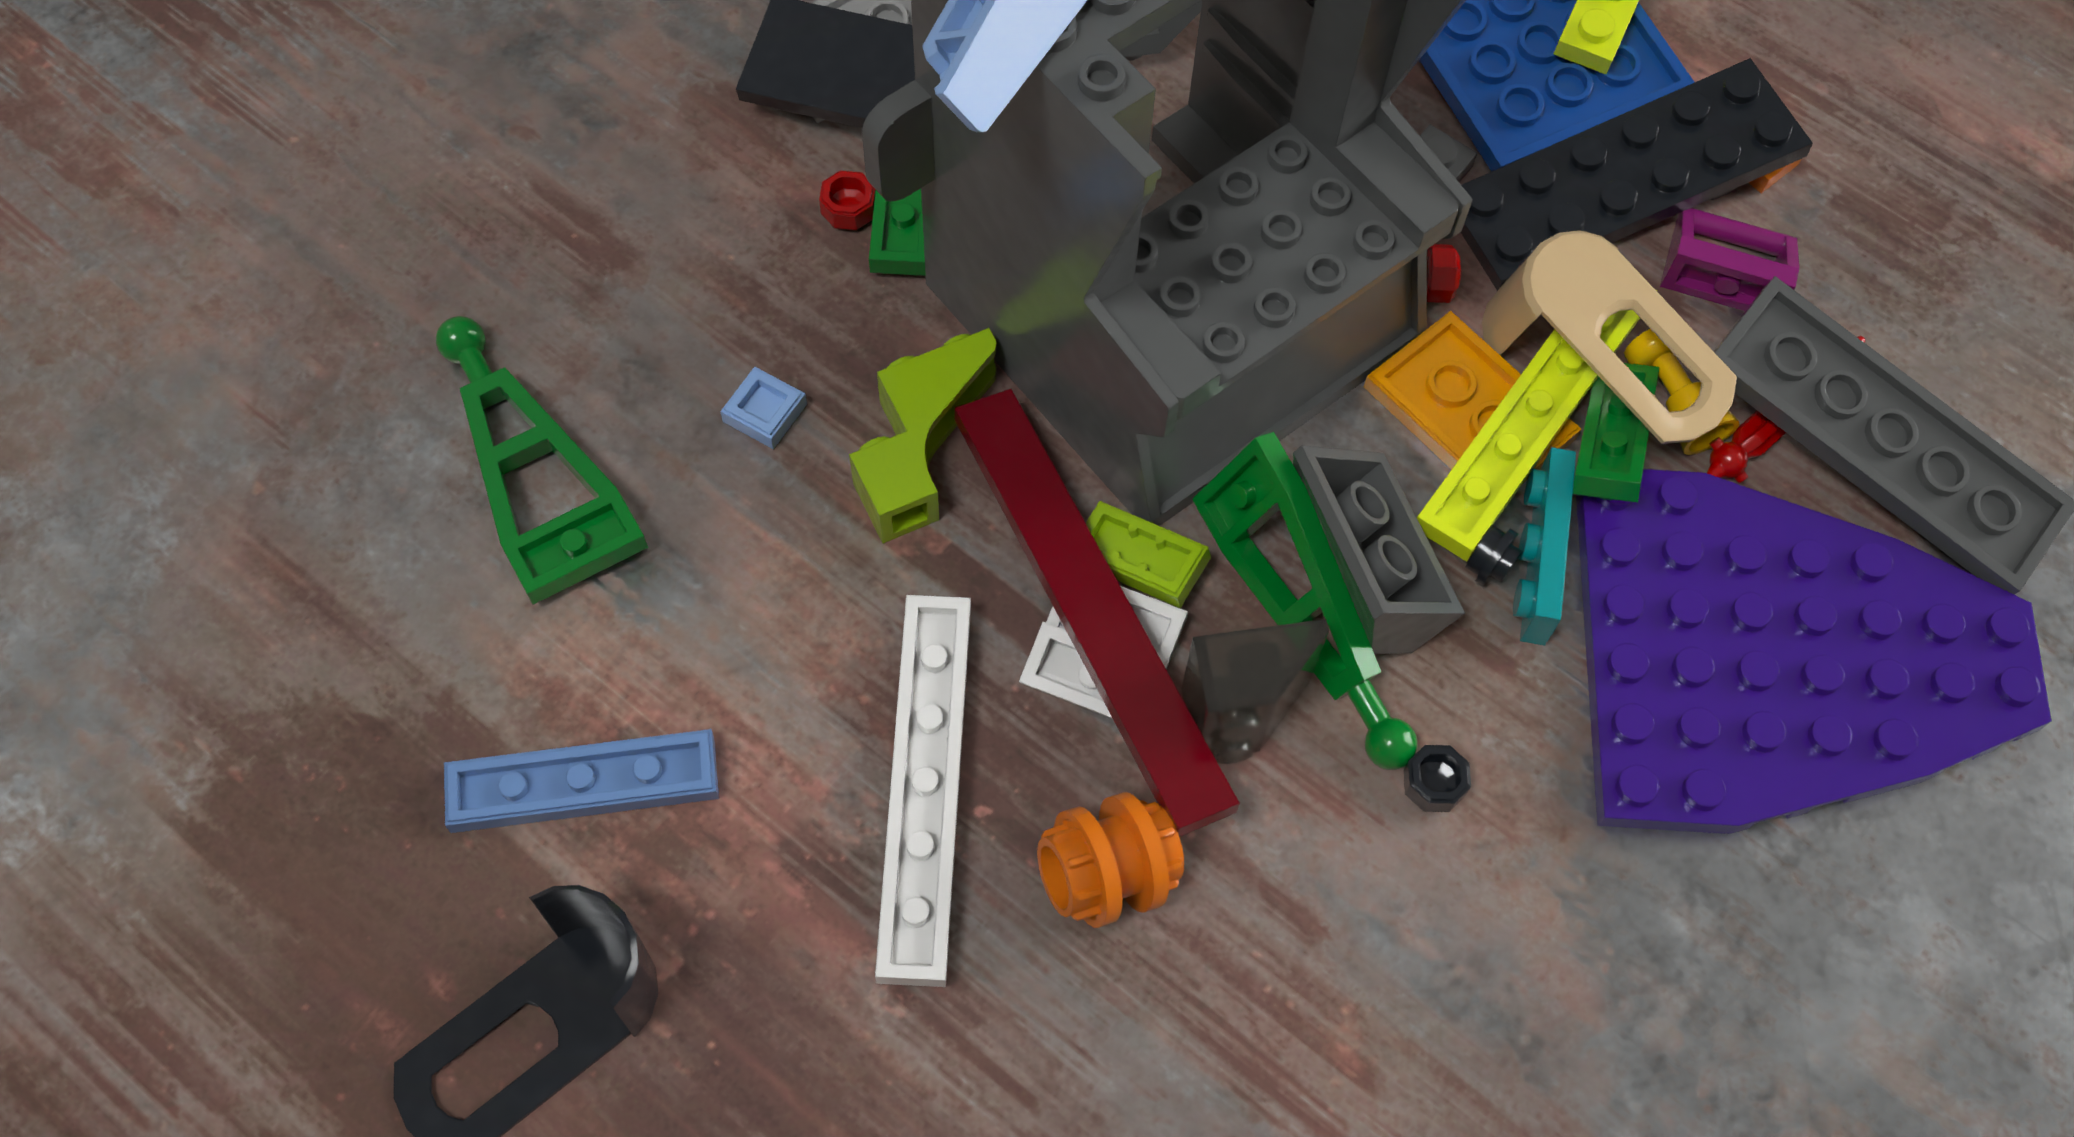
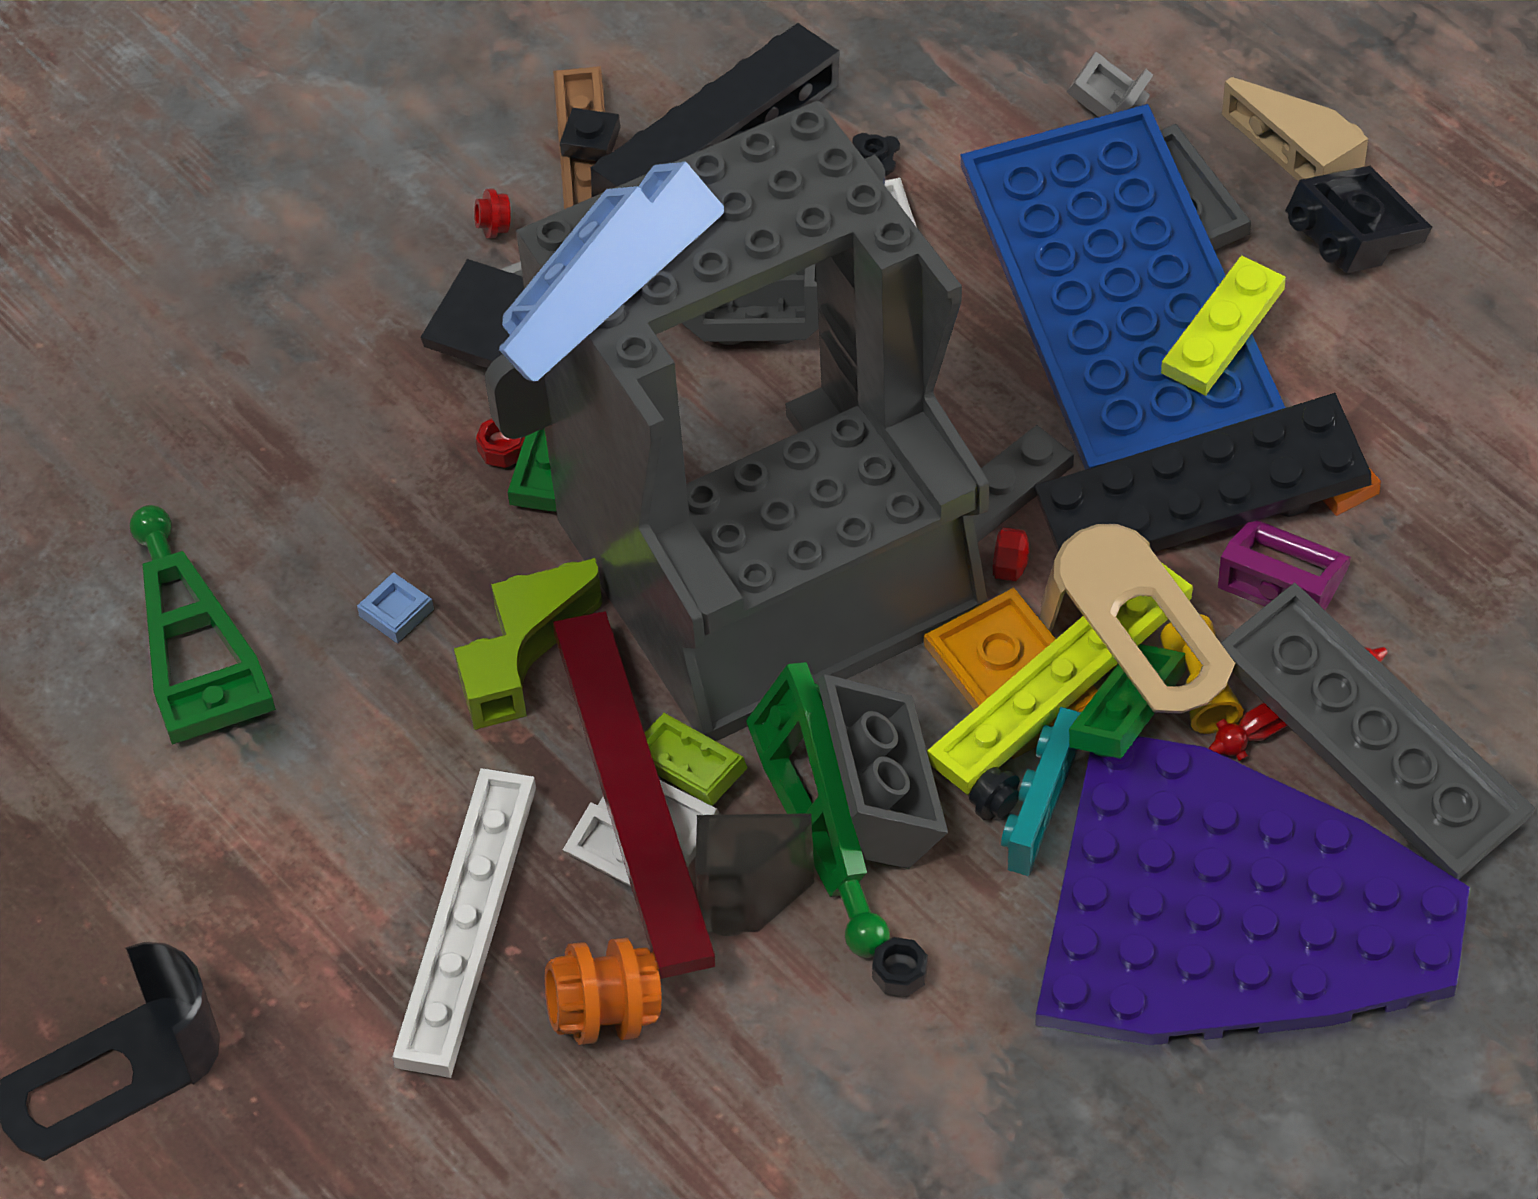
camera: 15 degrees right, 10 degrees down
medium blue tile [444,729,719,833] -> none

